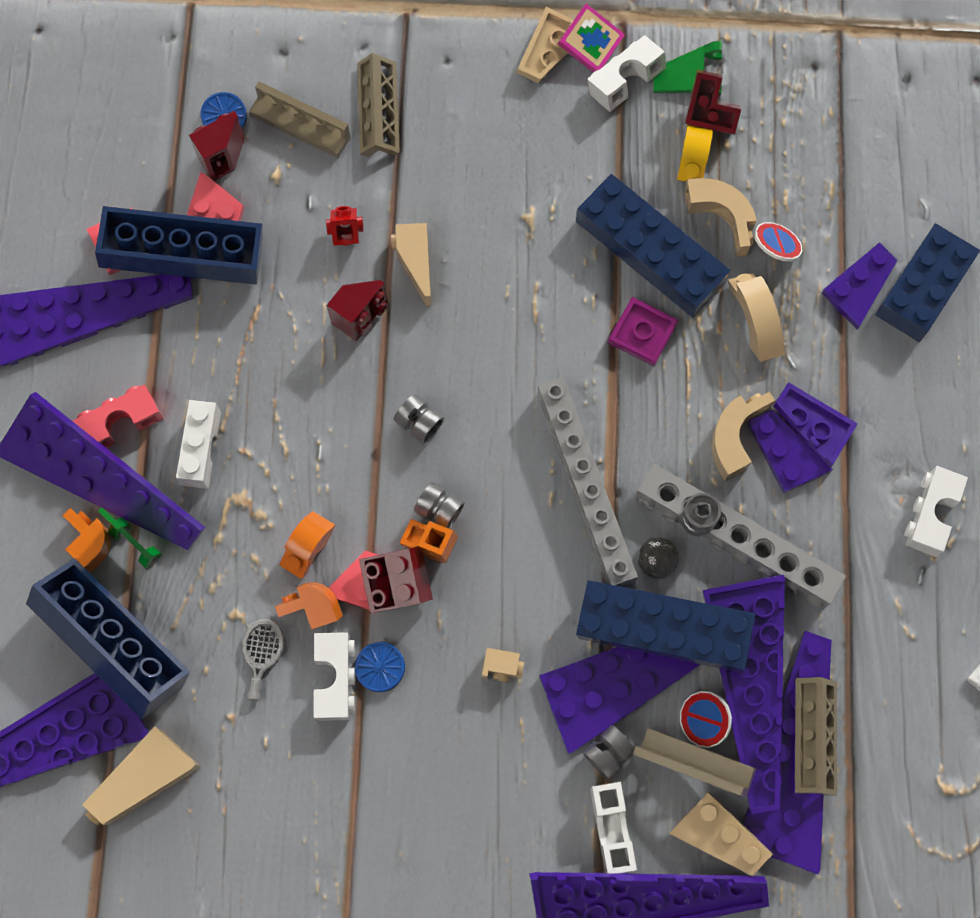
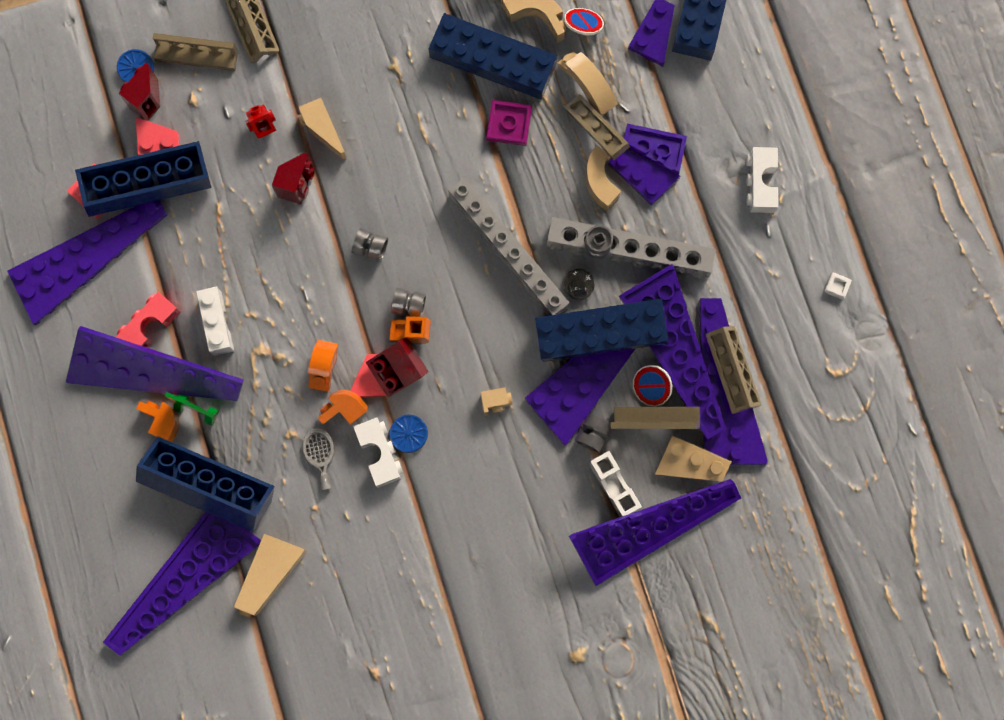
camera: 20 degrees left, 5 degrees up
none -> dark tan plate [564,94,630,160]

